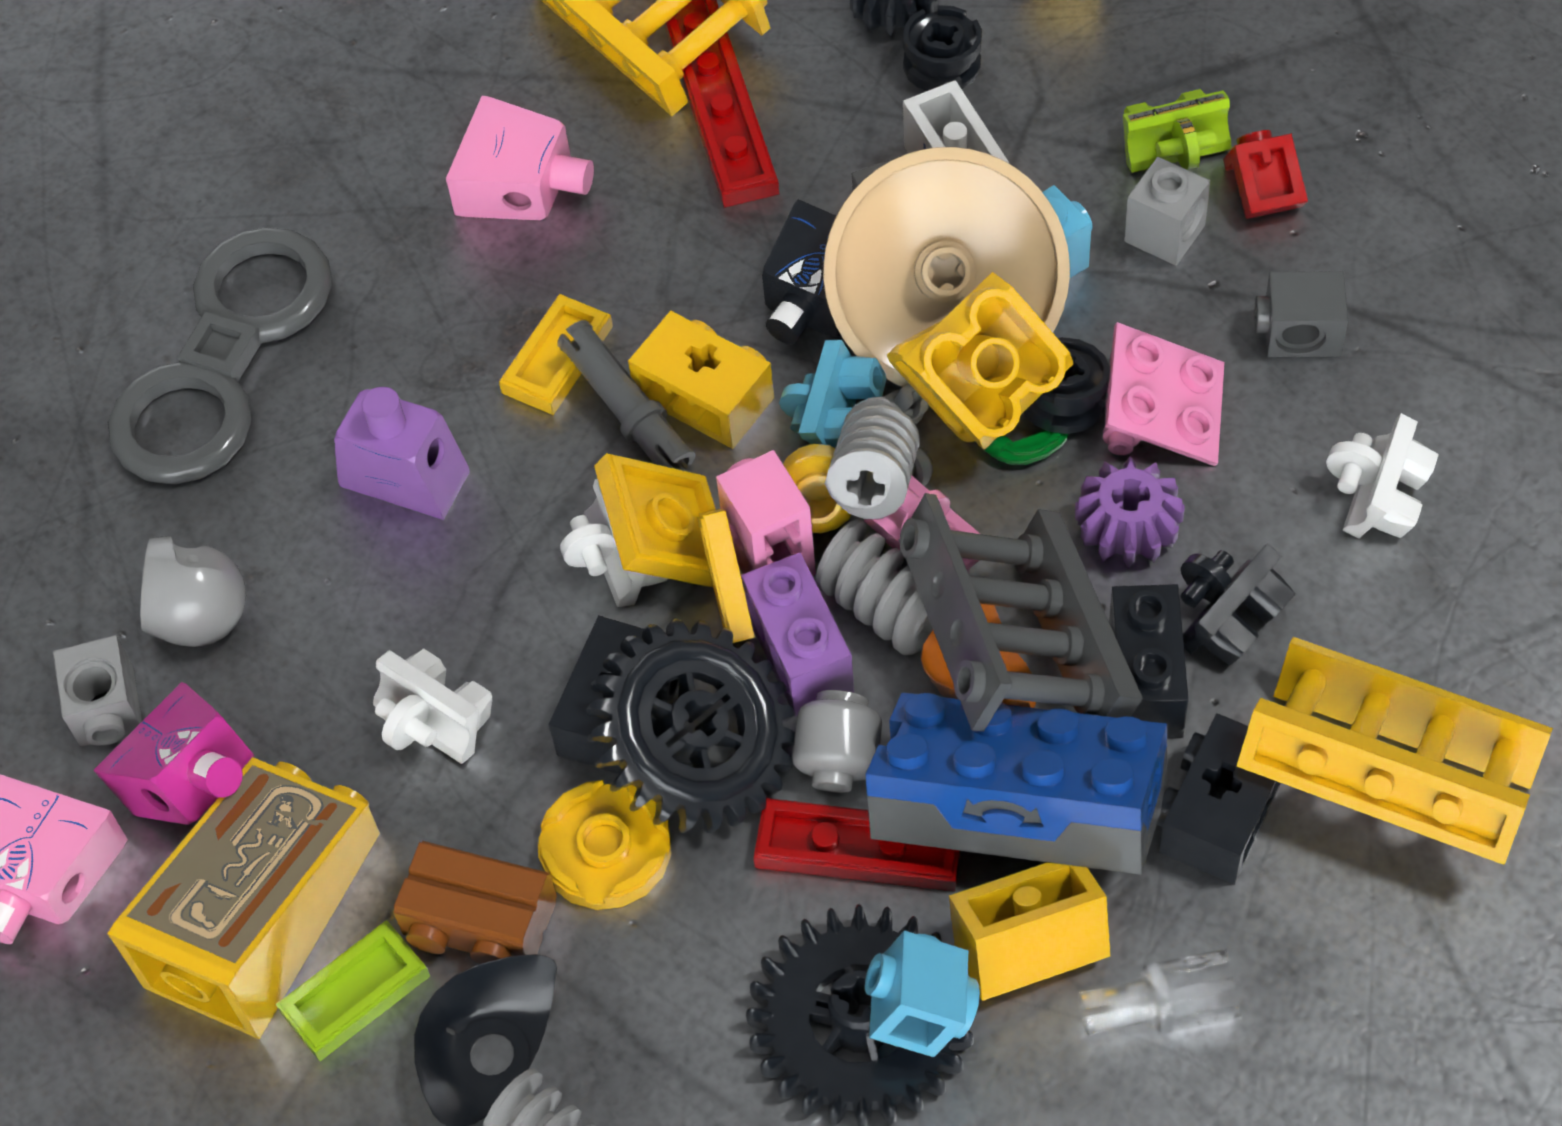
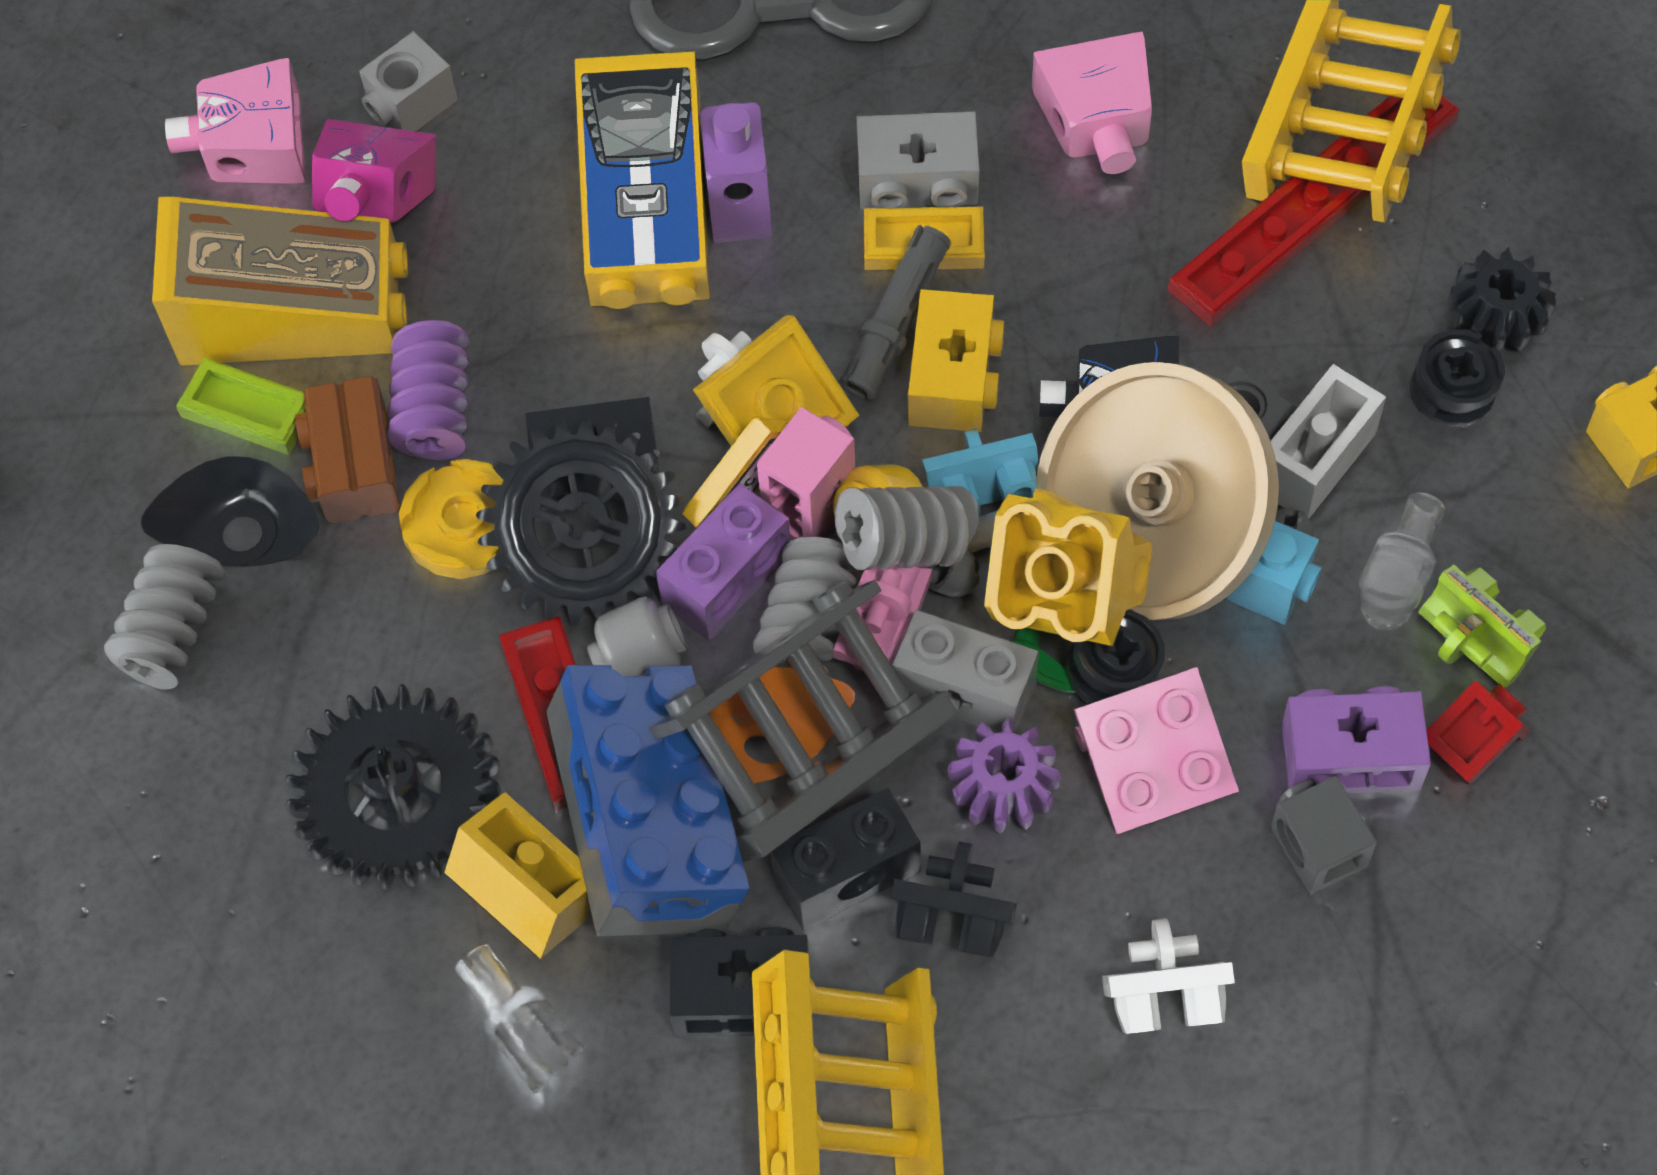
camera: 60 degrees right, 5 degrees up
light grey helmet [140,536,246,647] -> none
white hips [373,648,492,764] -> none
medium azure brick [865,930,980,1057] -> none
light grey brick [1124,157,1210,266] -> none
none -> medium lavender piece [387,320,470,461]
none -> slope [575,51,710,309]
none -> light grey brick [856,111,979,209]
none -> light grey brick [892,610,1039,734]
none -> medium lavender brick [1281,686,1431,793]
none -> clear arm [1359,492,1446,630]

